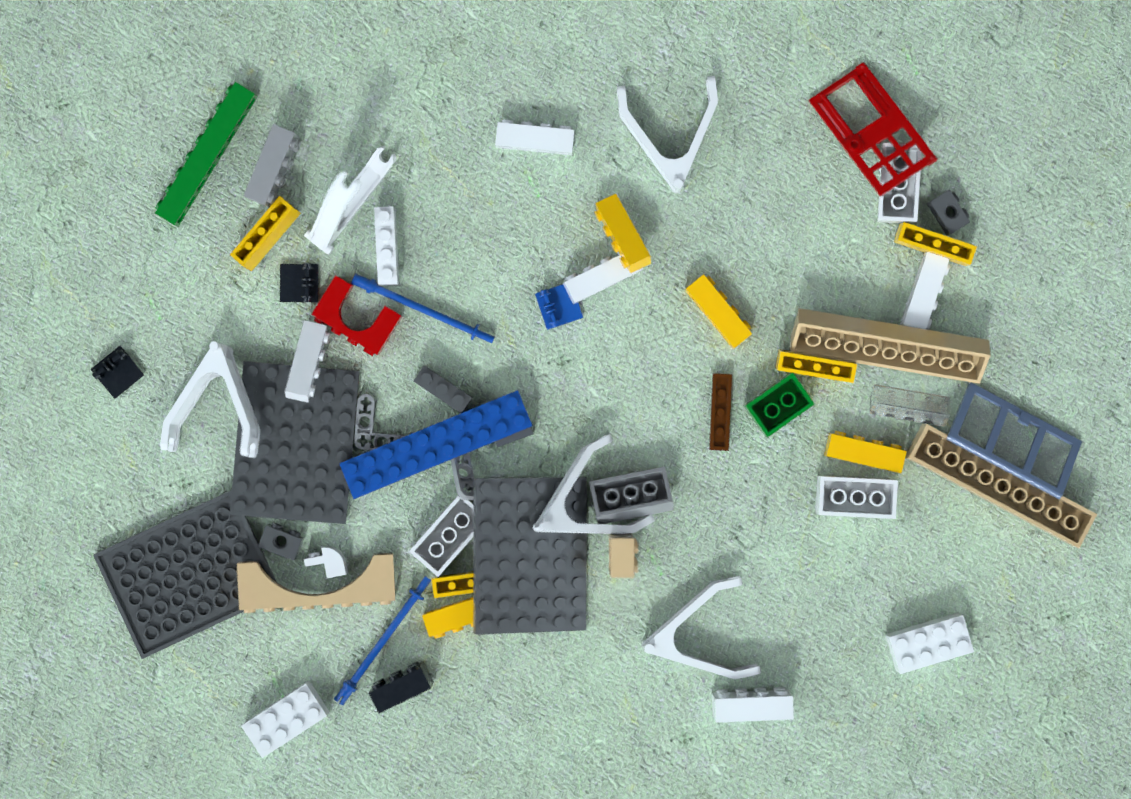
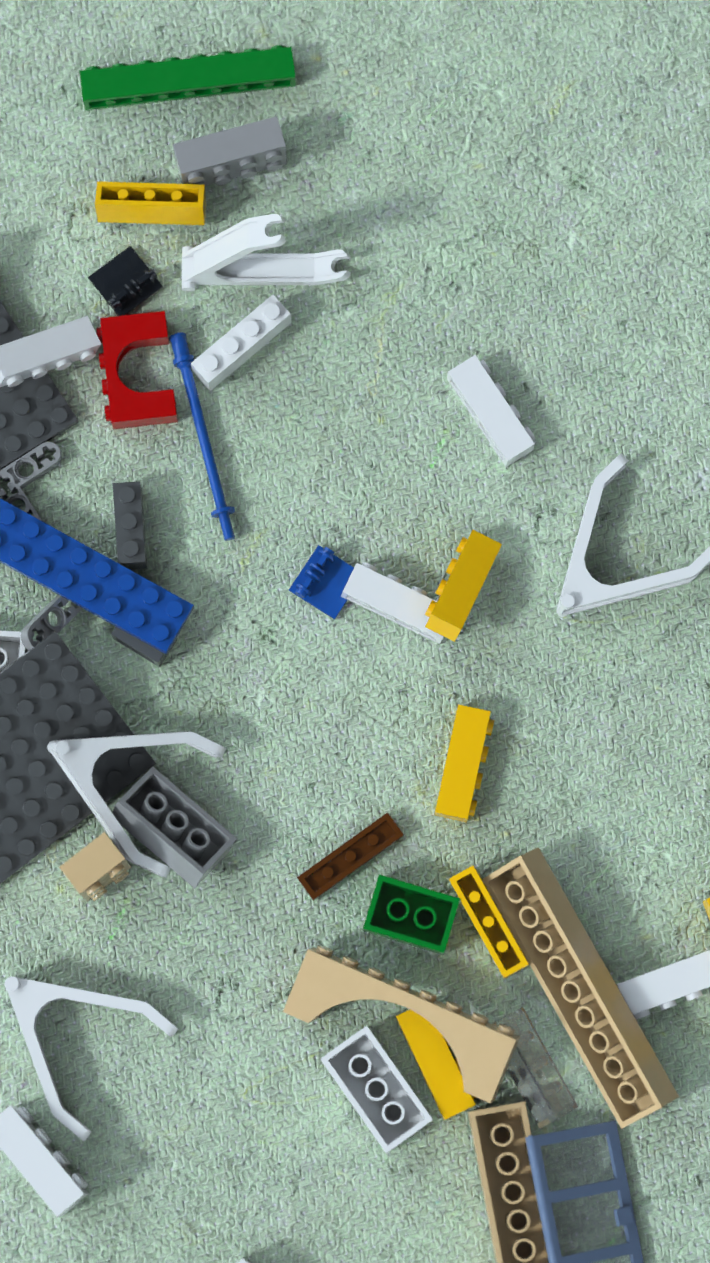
camera: 50 degrees right, 10 degrees down
none -> tan arch [283,945,520,1103]

